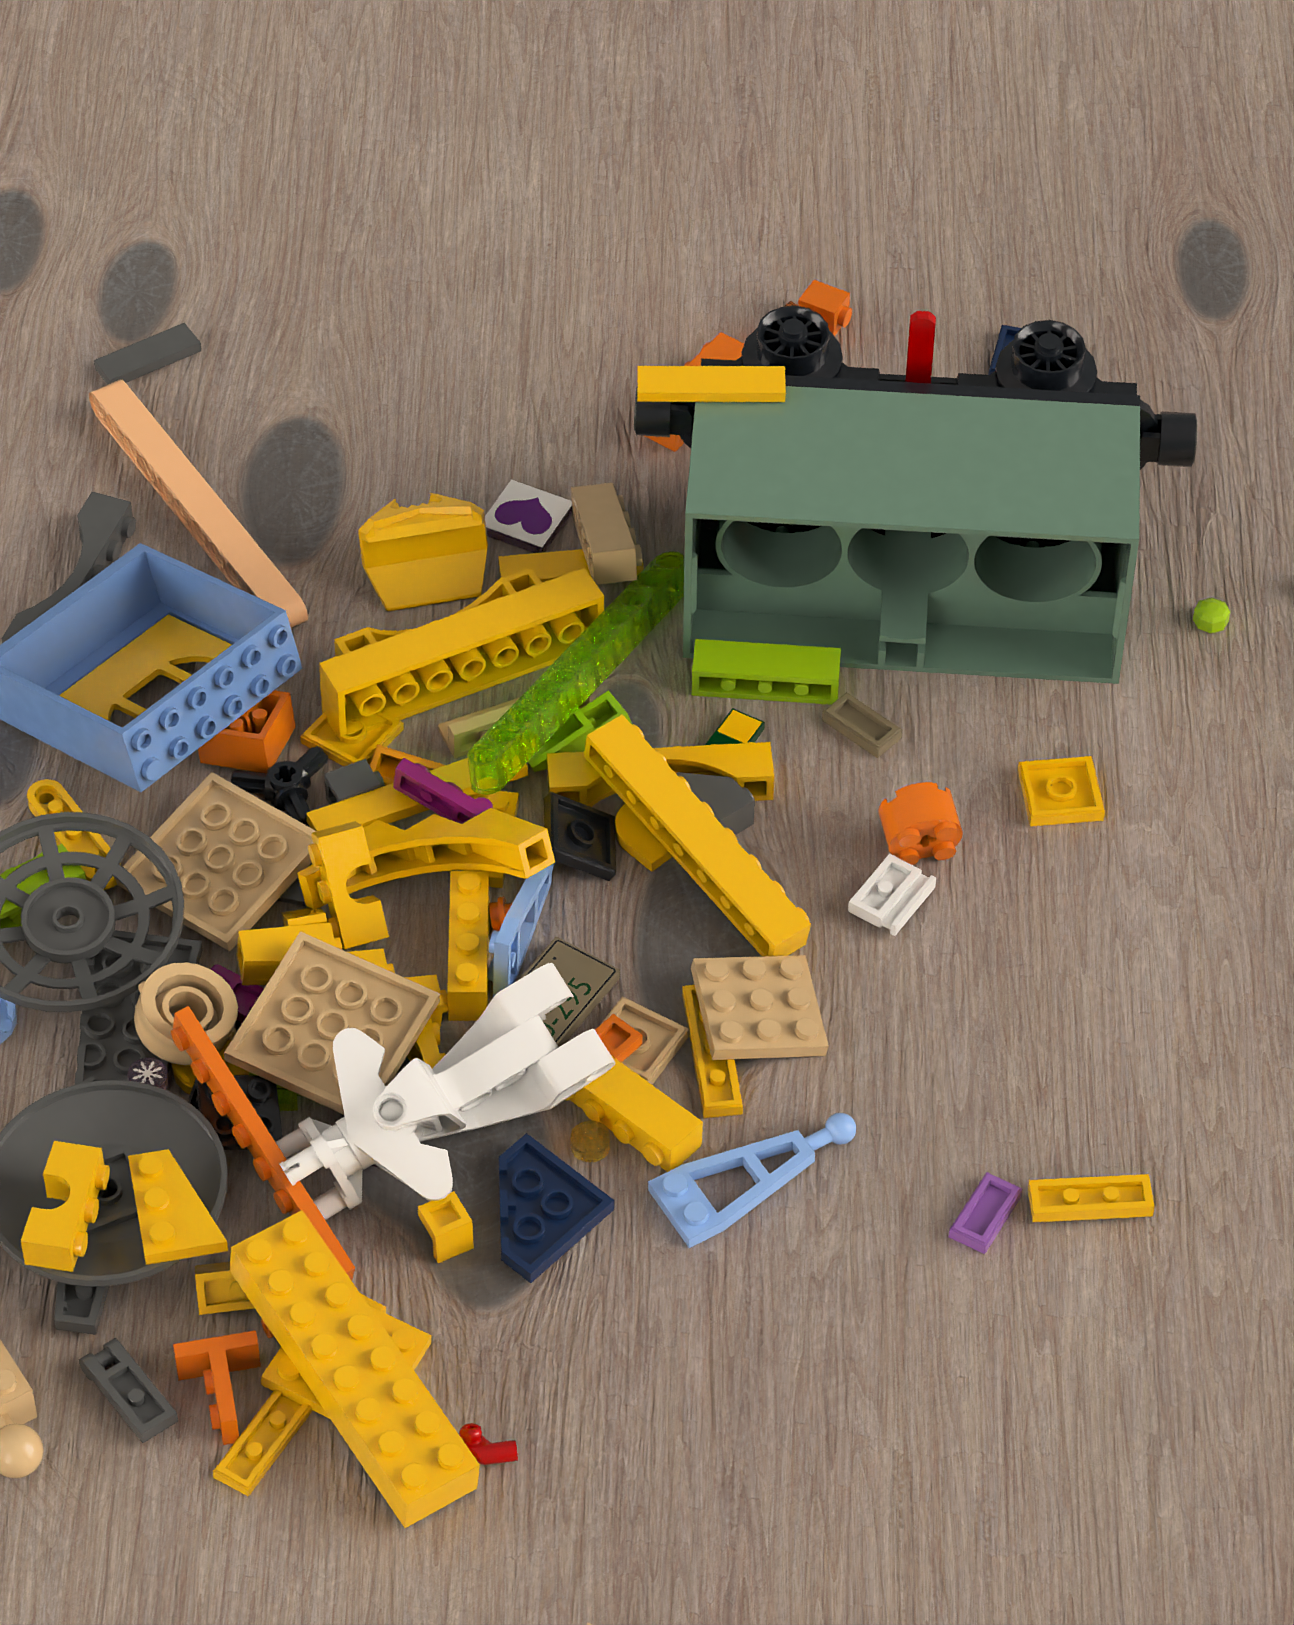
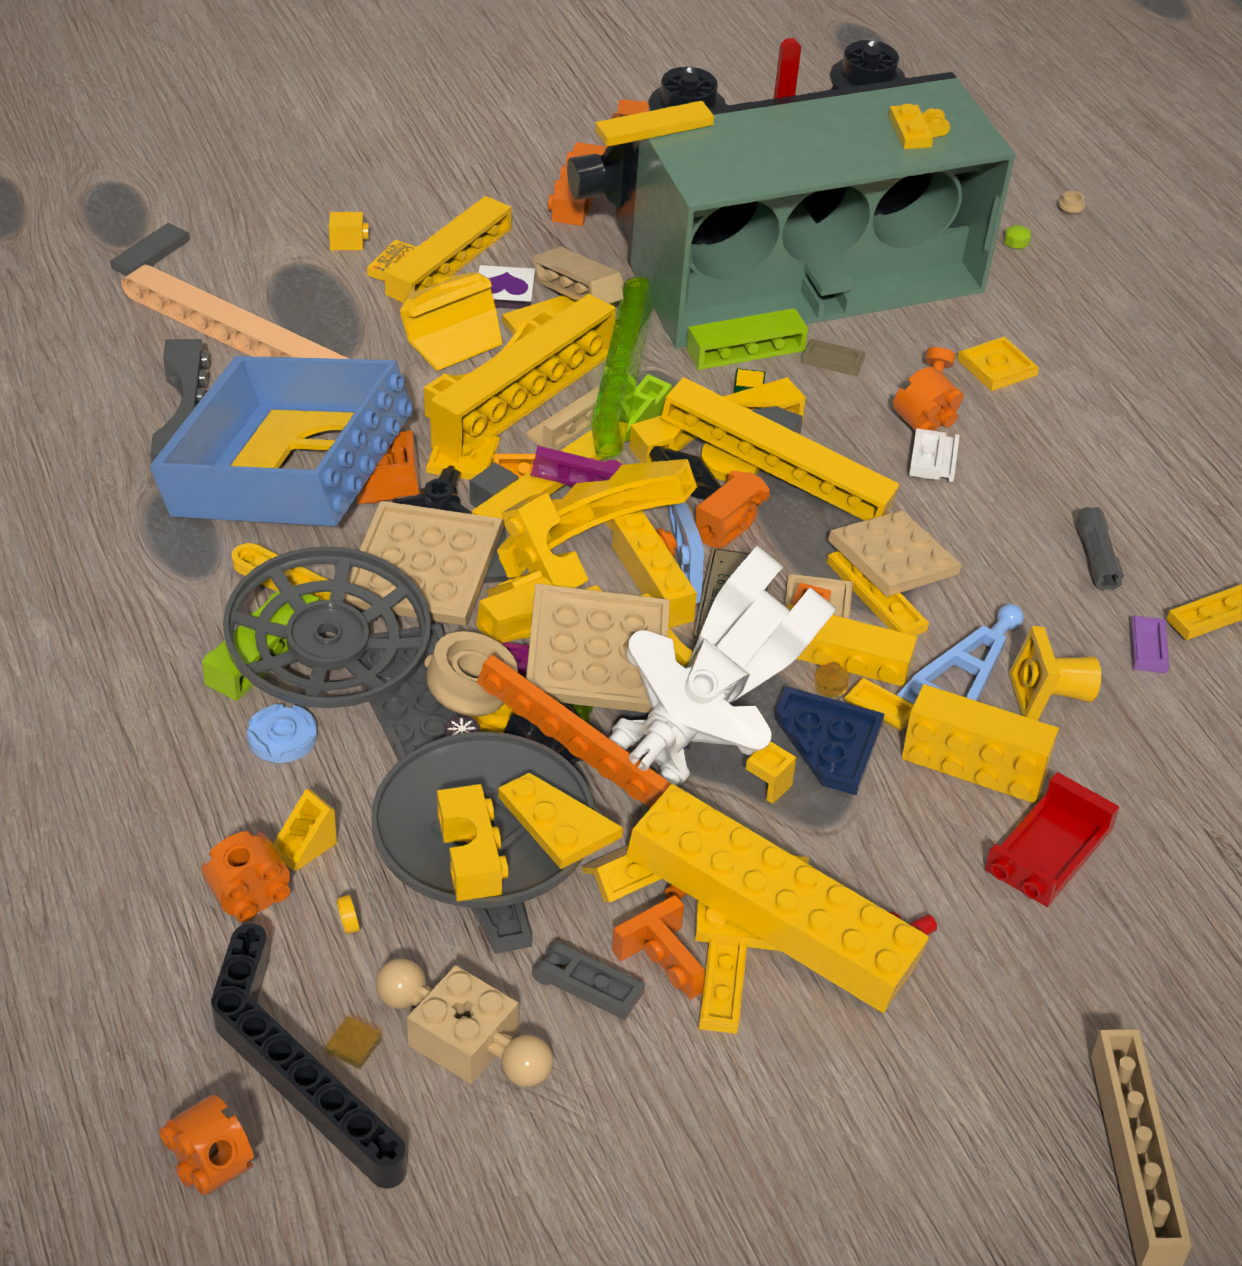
camera: 25 degrees left, 5 degrees down
none -> yellow brick [329,211,369,250]
none -> yellow tile [367,240,417,281]
none -> yellow brick [384,196,512,302]
none -> orange piece [695,470,770,548]
none -> yellow tile [845,678,914,731]
none -> yellow hinge [888,104,951,149]
none -> yellow brick [902,684,1059,804]
none -> orange tile [925,347,955,373]
none -> red panel [985,772,1120,907]
none -> yellow plant [1009,626,1101,721]
none -> dark grey axle [1076,507,1124,590]

